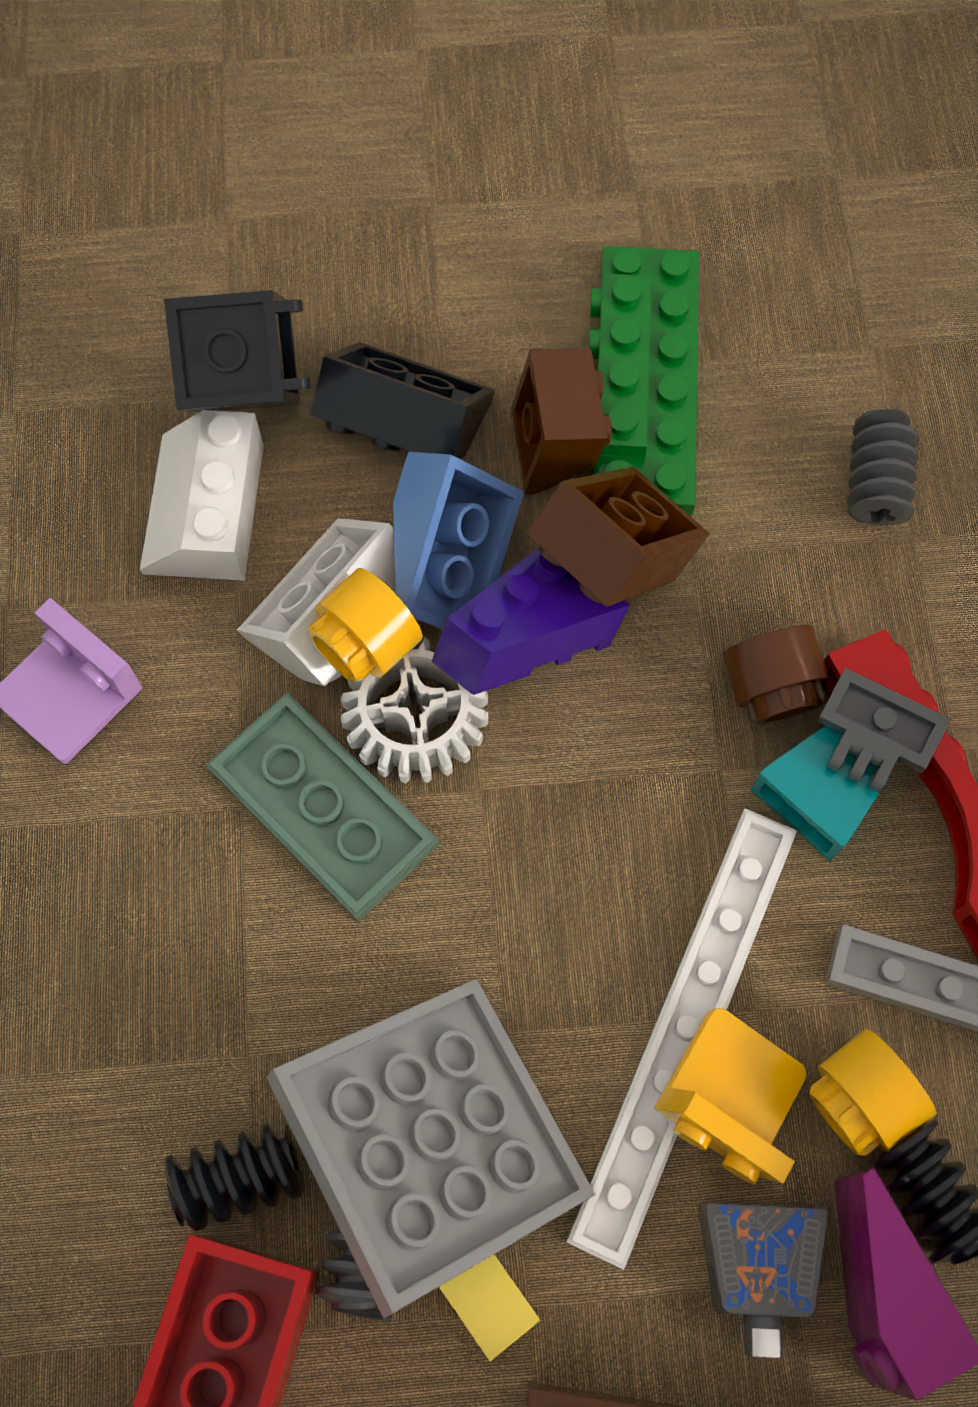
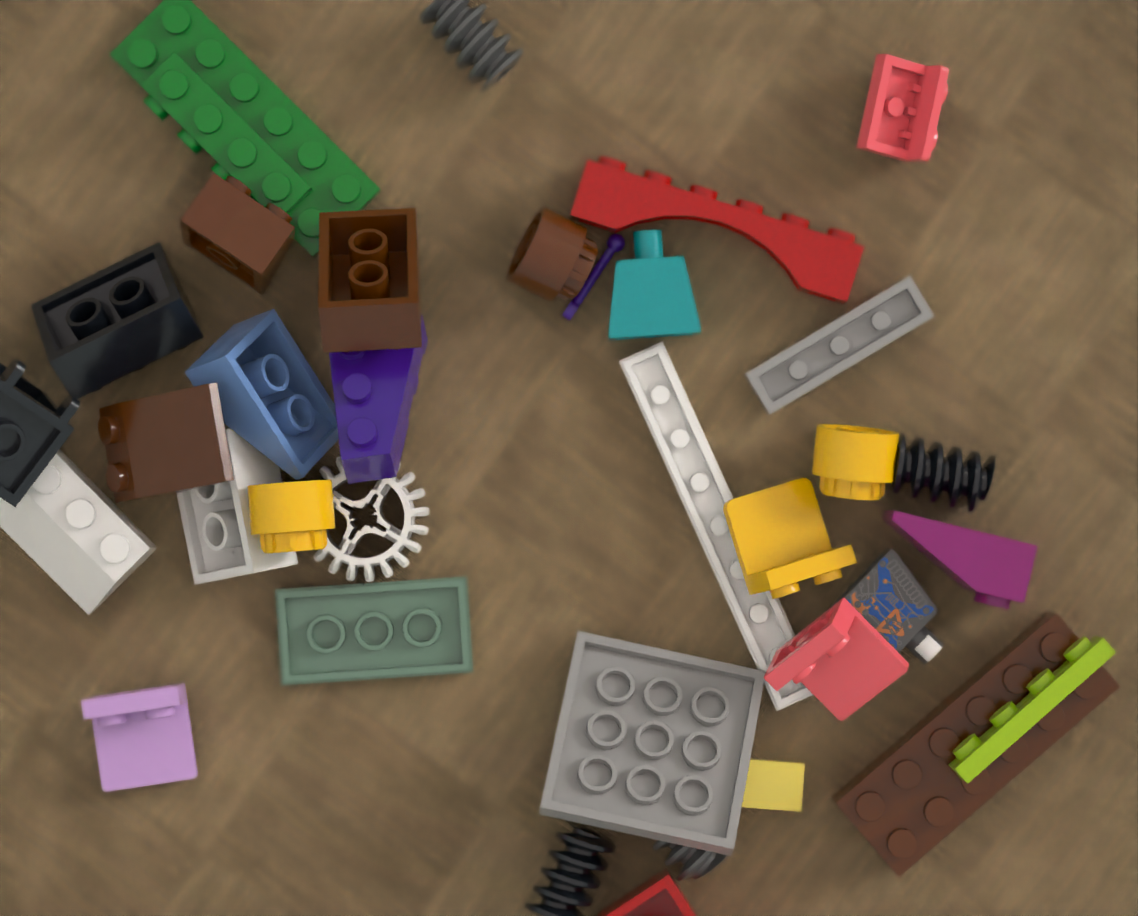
camera: 50 degrees left, 20 degrees up
dark grey hinge [817,668,951,793] -> none
none -> reddish brown slope [98,382,234,503]
none -> dark purple hinge [562,234,625,321]
none -> coral bracket [763,597,909,721]

